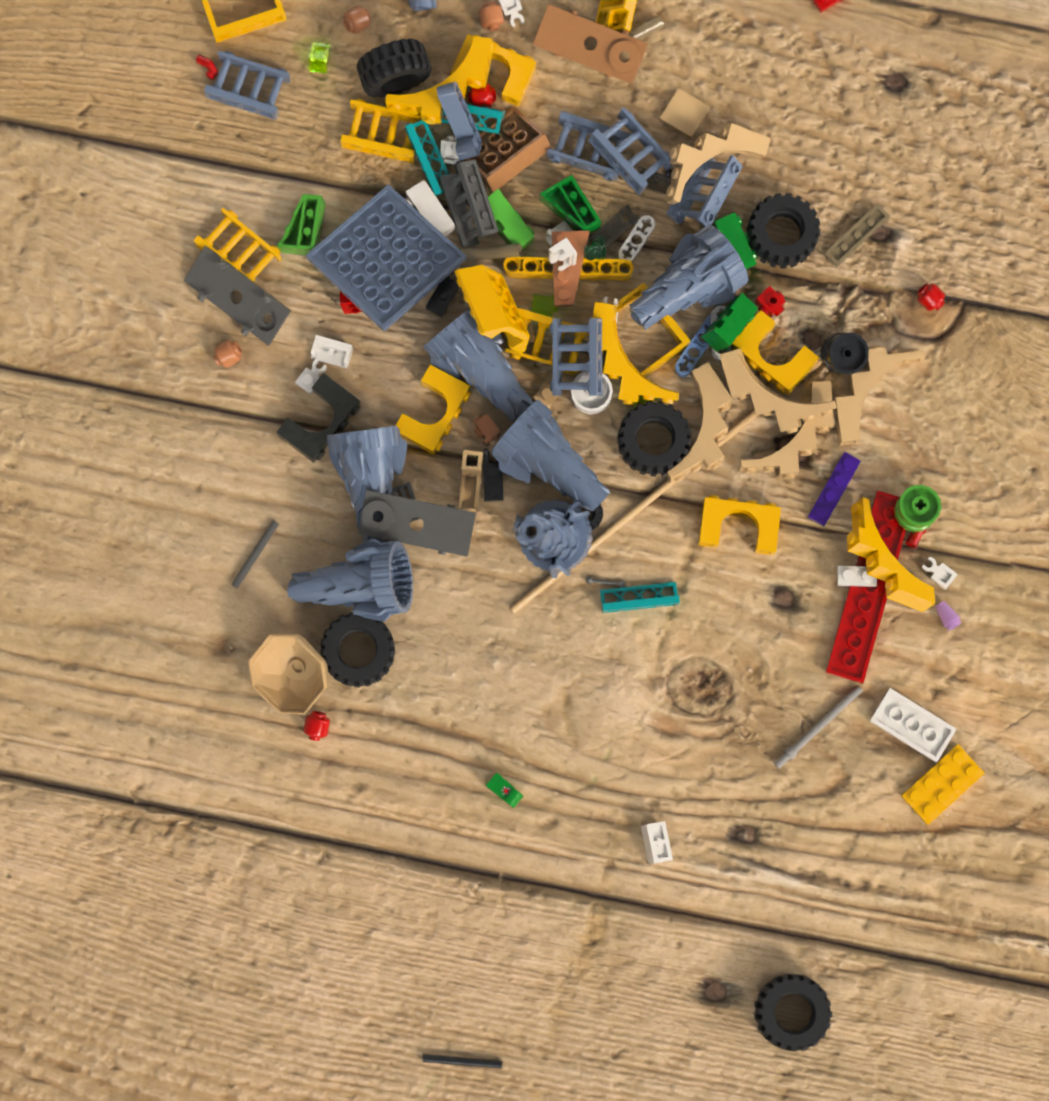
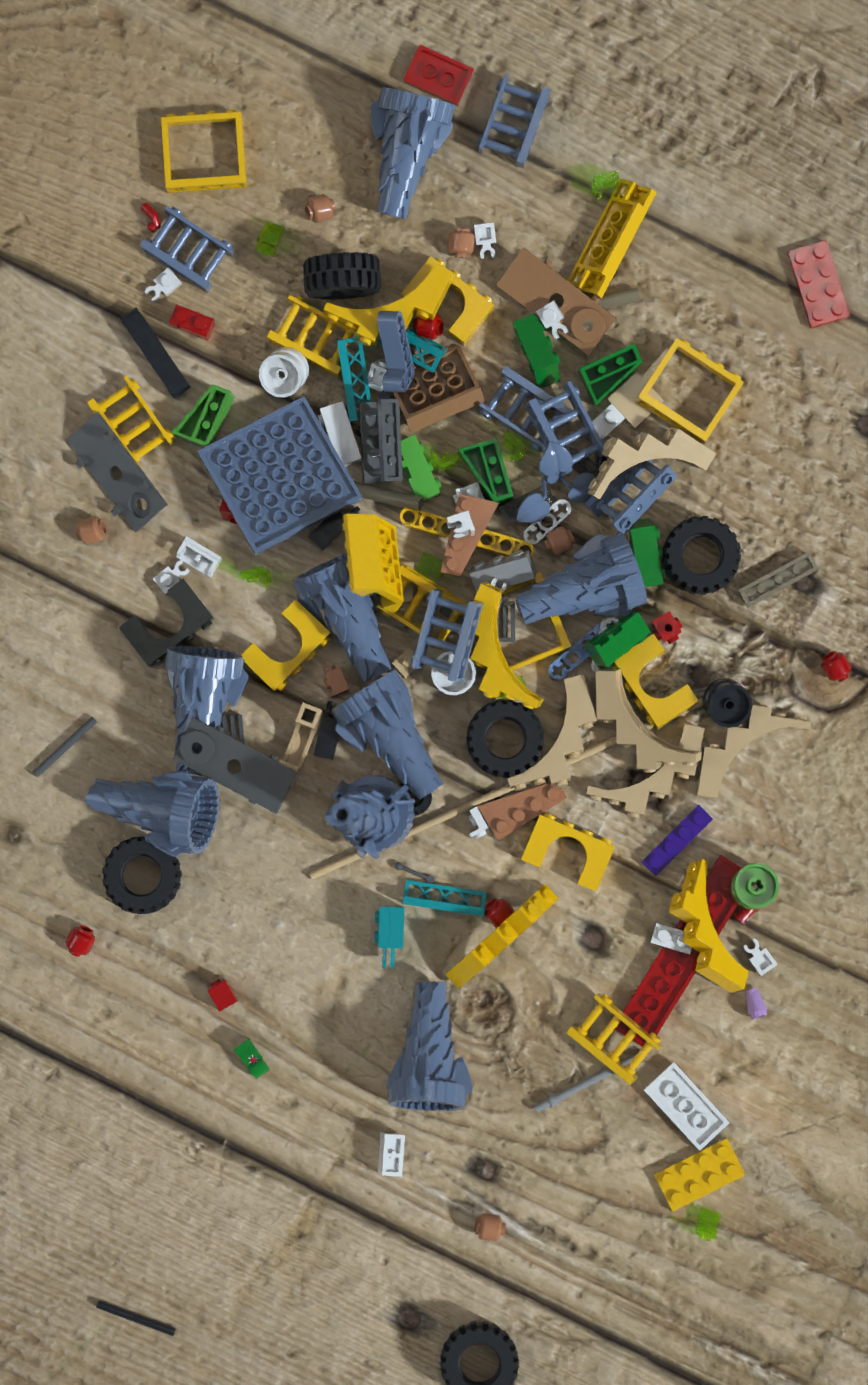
camera: 20 degrees right, 5 degrees up
tan rock [248,633,328,714] -> none
clear green plate [584,236,607,261] -> none
none -> black beam [120,307,191,399]
none -> white plate [144,267,182,303]
none -> red brick [169,304,215,341]
none -> red brick [207,979,238,1012]
none -> clear neon green bracket [240,566,272,588]
none -> white wheel [259,347,309,398]
none -> teal brick [374,906,405,969]
none -> sand blue cone [387,982,472,1111]
none -> clear neon green bracket [429,450,461,472]
none -> yellow arch [445,884,559,990]
none -> white bracket [468,807,488,839]
none -> light grey brick [469,550,537,593]
none -> nougat head [475,1214,506,1241]
none -> nougat wing [477,782,567,841]
none -> red head [485,898,515,928]
none -> dark grey tile [497,601,515,642]
none -> clear neon green bracket [502,430,526,463]
none -> green wedge [513,313,560,389]
none -> sand blue plant [516,441,596,523]
none -> white plate [536,301,568,339]
none -> nougat head [544,526,575,556]
none -> yellow fence [566,993,663,1085]
none -> green wedge [577,343,643,406]
none -> white plate [585,404,625,440]
none -> yellow window [635,338,744,444]
none -> clear neon green bracket [695,1208,721,1241]

